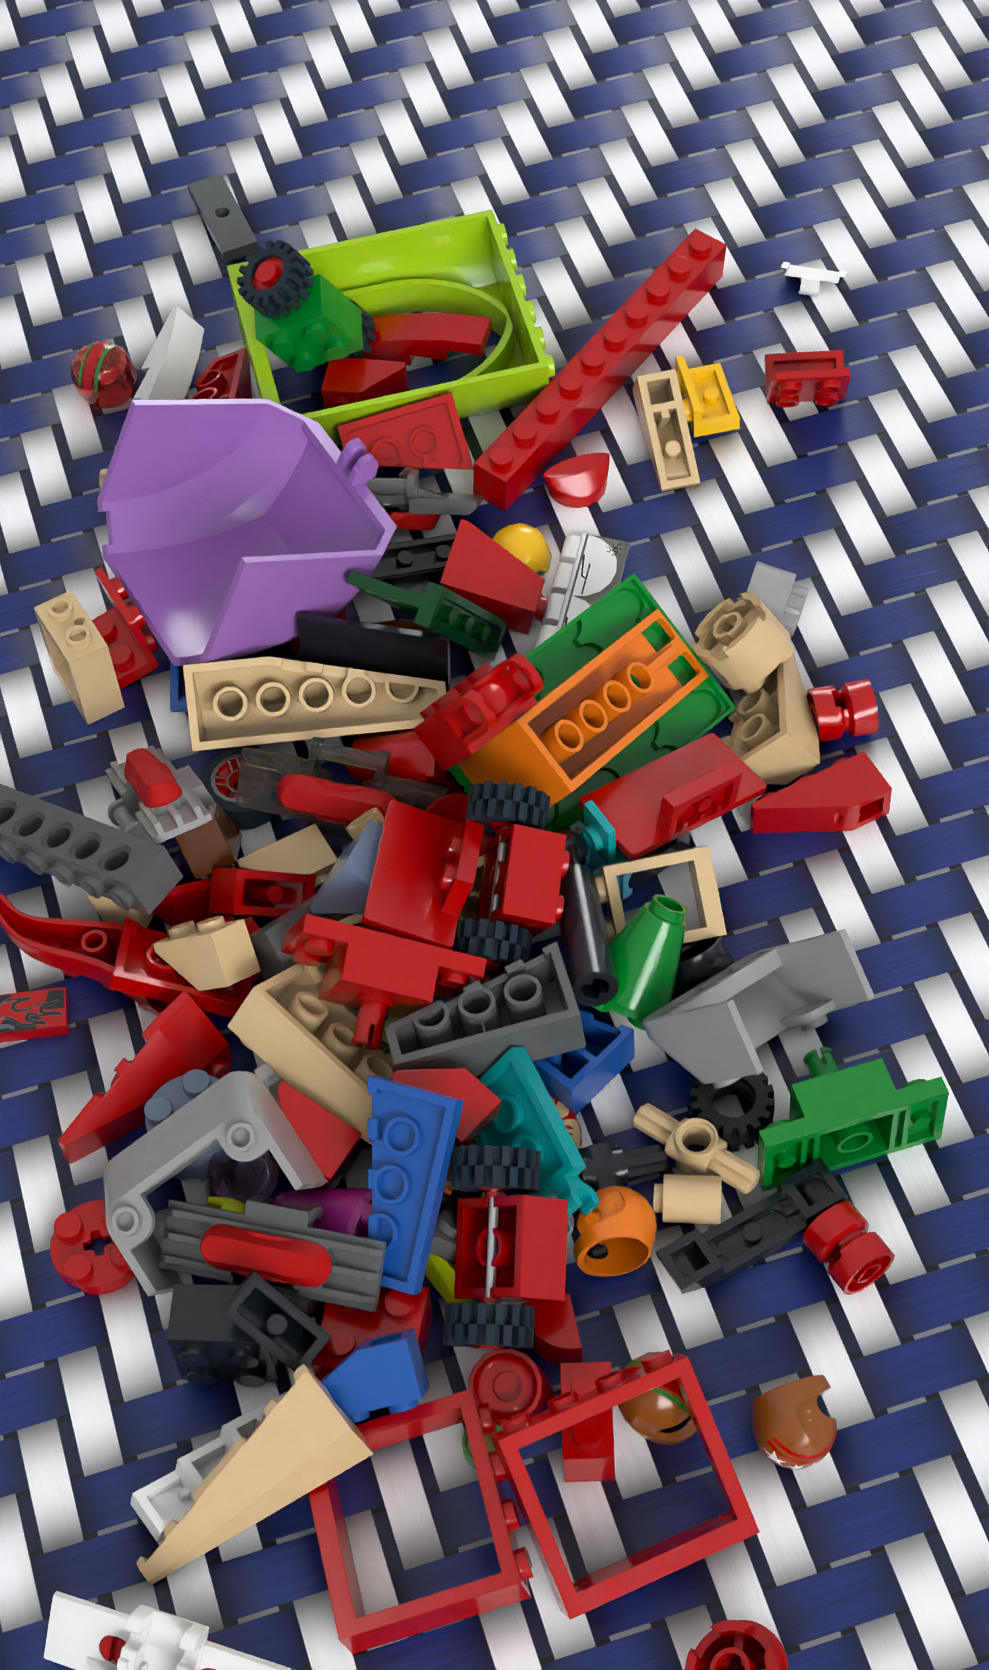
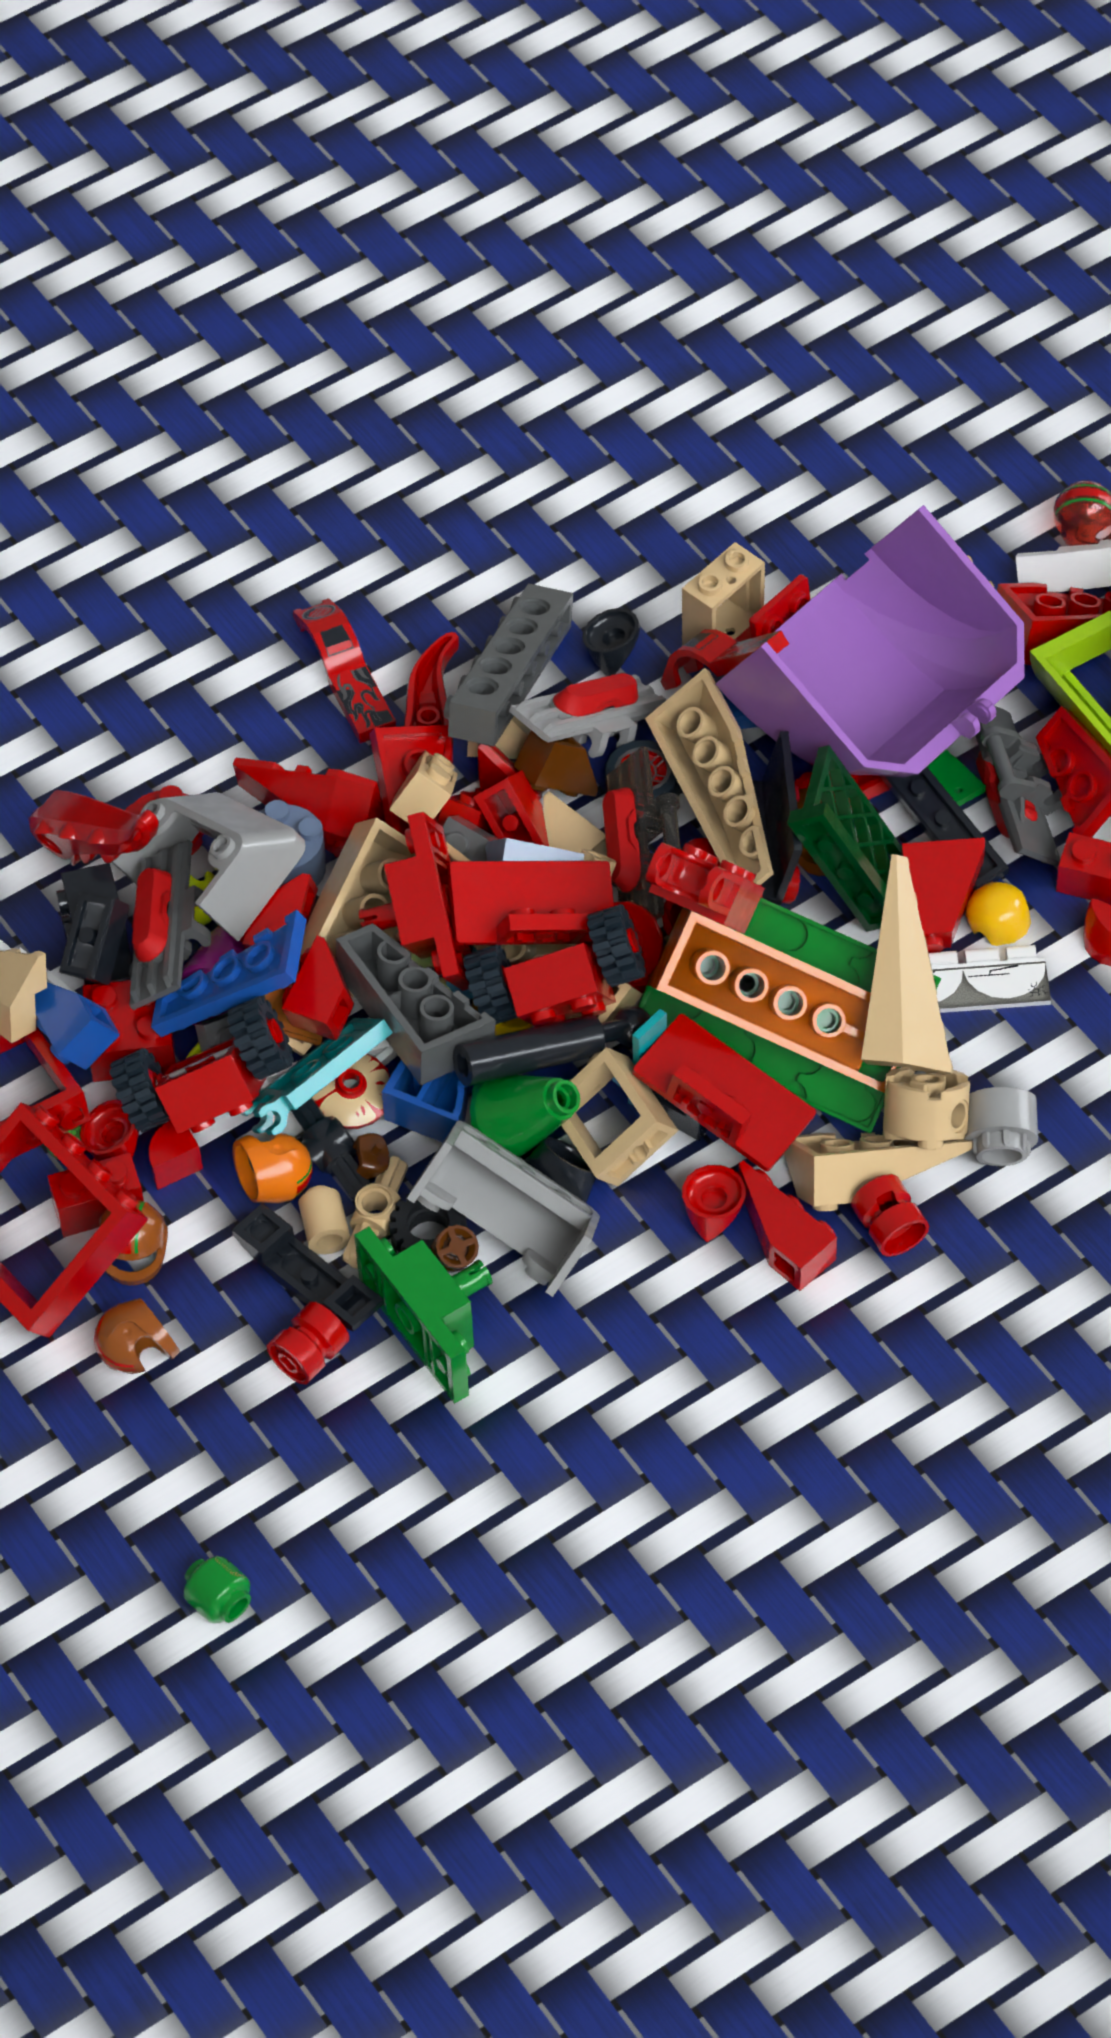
camera: 70 degrees right, 0 degrees up
none -> red animal [28,790,159,866]
none -> reddish brown piece [353,1133,390,1180]
none -> reddish brown wheel [431,1225,479,1273]
none -> black piece [582,608,640,676]
none -> red piece [660,629,789,690]
none -> red piece [682,1165,746,1242]
none -> tan wedge [861,854,953,1074]

